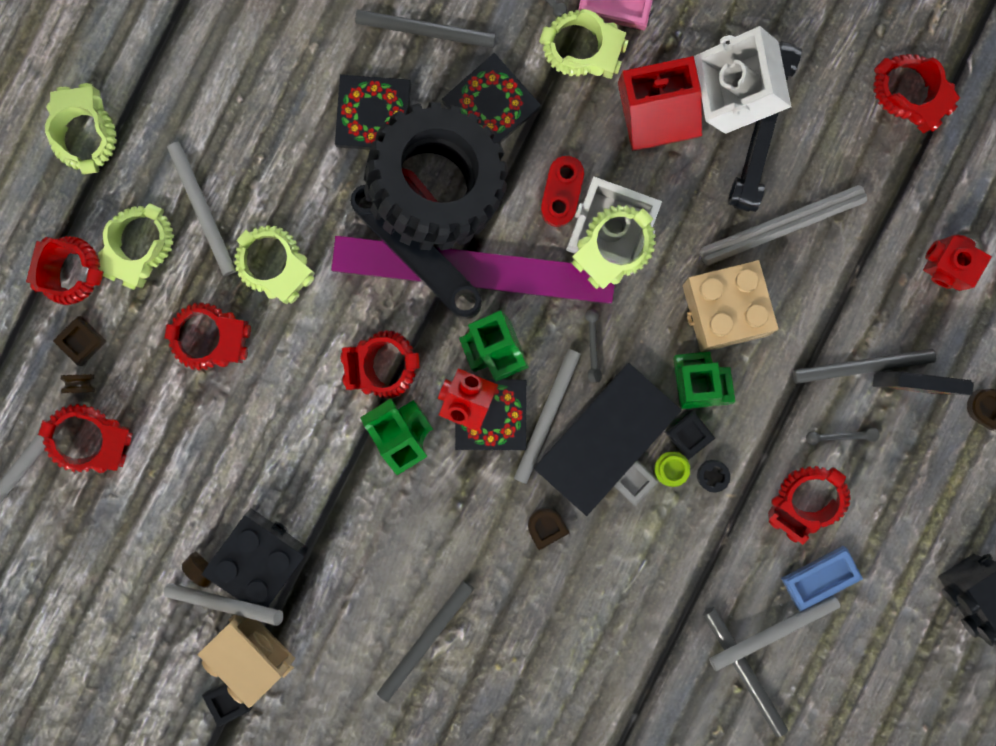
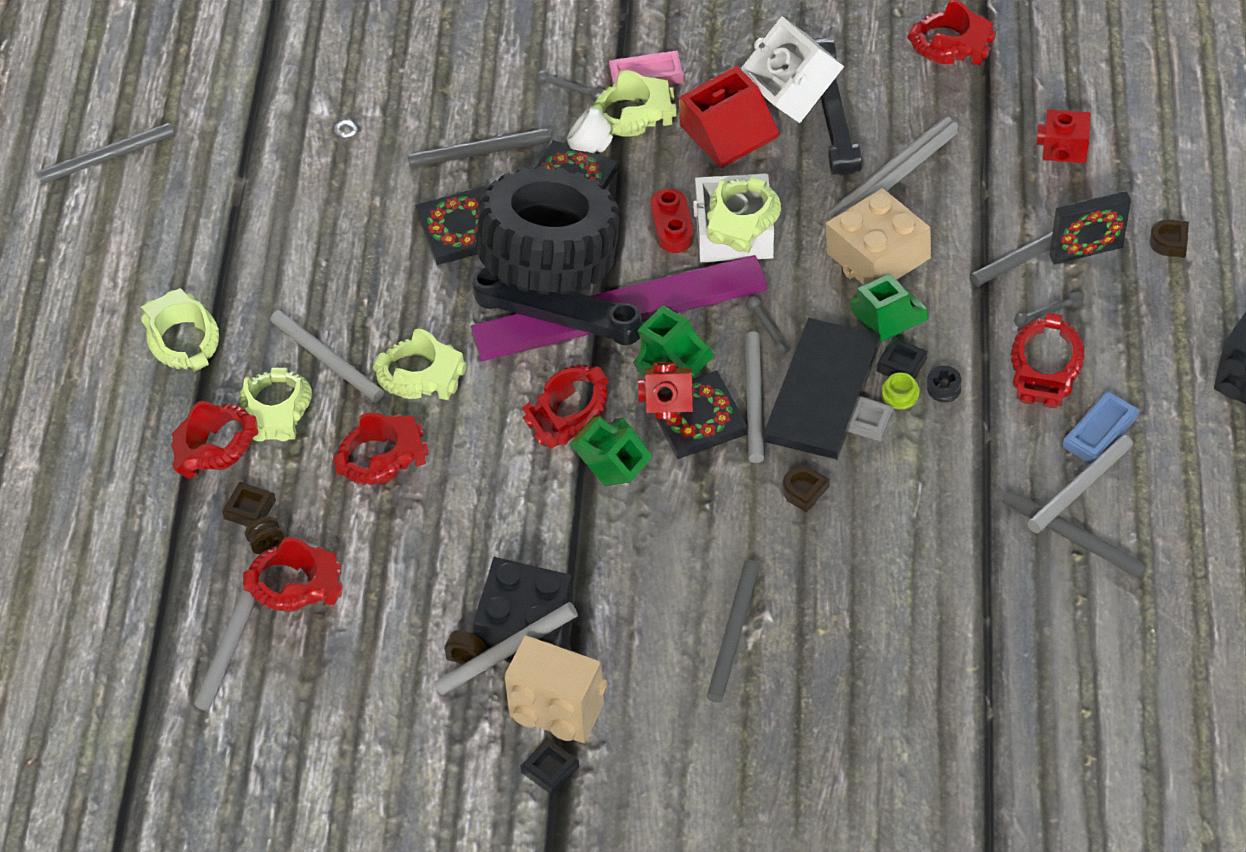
camera: 15 degrees left, 35 degrees down
none -> white cone [567,108,613,153]

